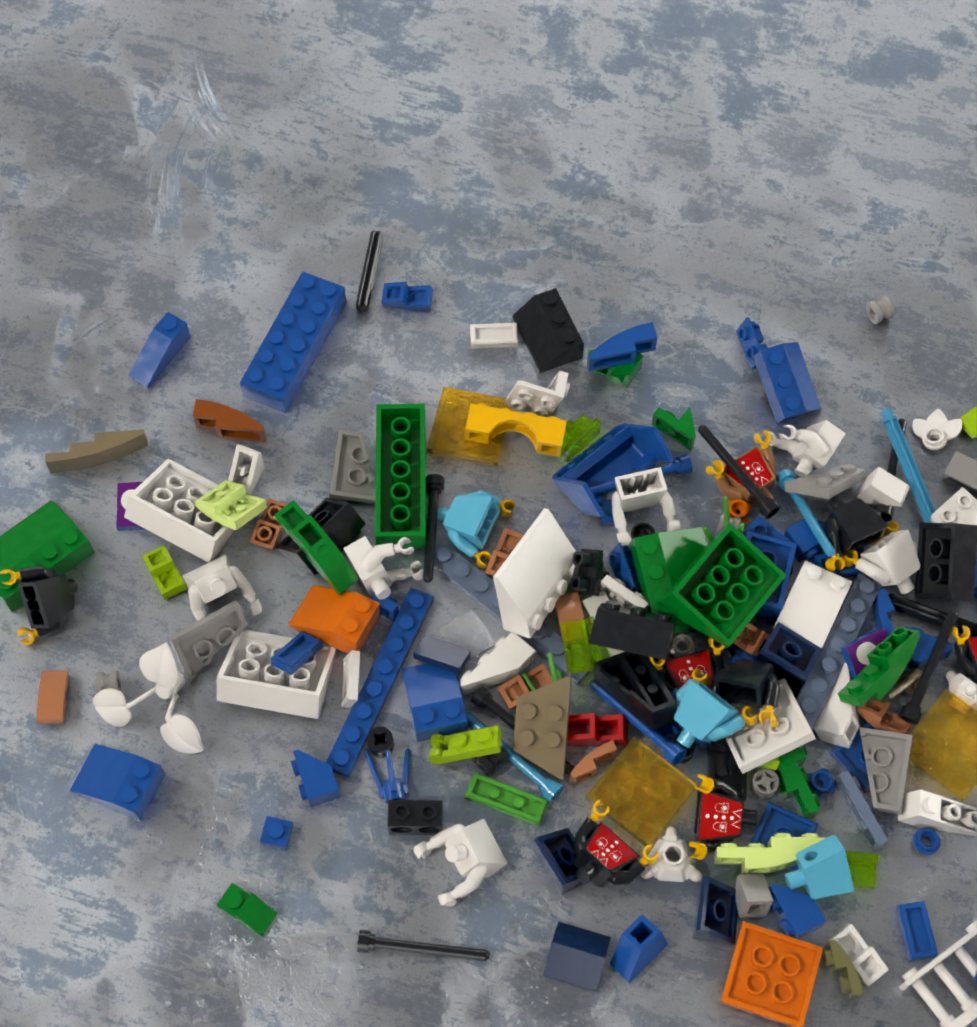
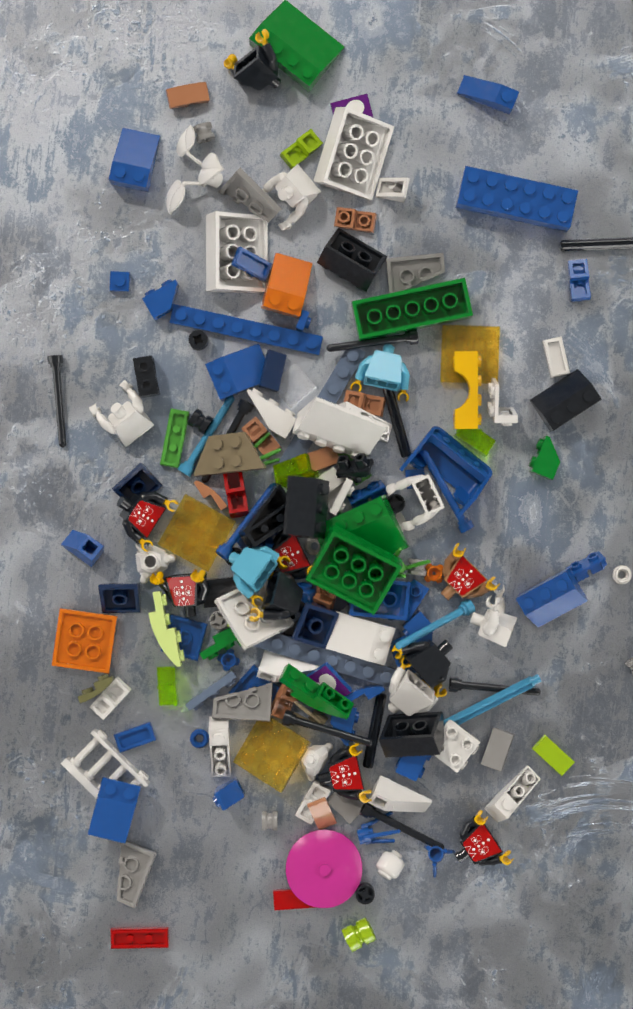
camera: 80 degrees right, 25 degrees up
dark tan slope [45,430,148,473] -> none
dark orange slope [193,399,266,443] -> none
yellowish green slope [195,480,267,530] -> none
green slope [216,883,277,937] -> none
green slope [274,500,359,596] -> none
white tile [341,650,360,708] -> none
white torso [343,536,424,600] -> none
blue plant [364,749,410,804] -> none
lime plate [428,725,502,765] -> none
dark blue slope [543,921,611,992] -> none
blue slope [587,322,657,372] -> none
green slope [651,407,696,451] -> none
black piece [698,425,781,520] -> none
light grey brick [735,873,773,918] -> none
blue slope [769,883,826,939] -> none
light grey wing [785,464,865,499] -> none
medium azure torso [785,834,854,899] -> none
white slope [854,467,909,507] -> none
white plate [912,409,962,450] -> none
none -> black axle [382,388,411,458]
none -> white plate [612,565,632,584]

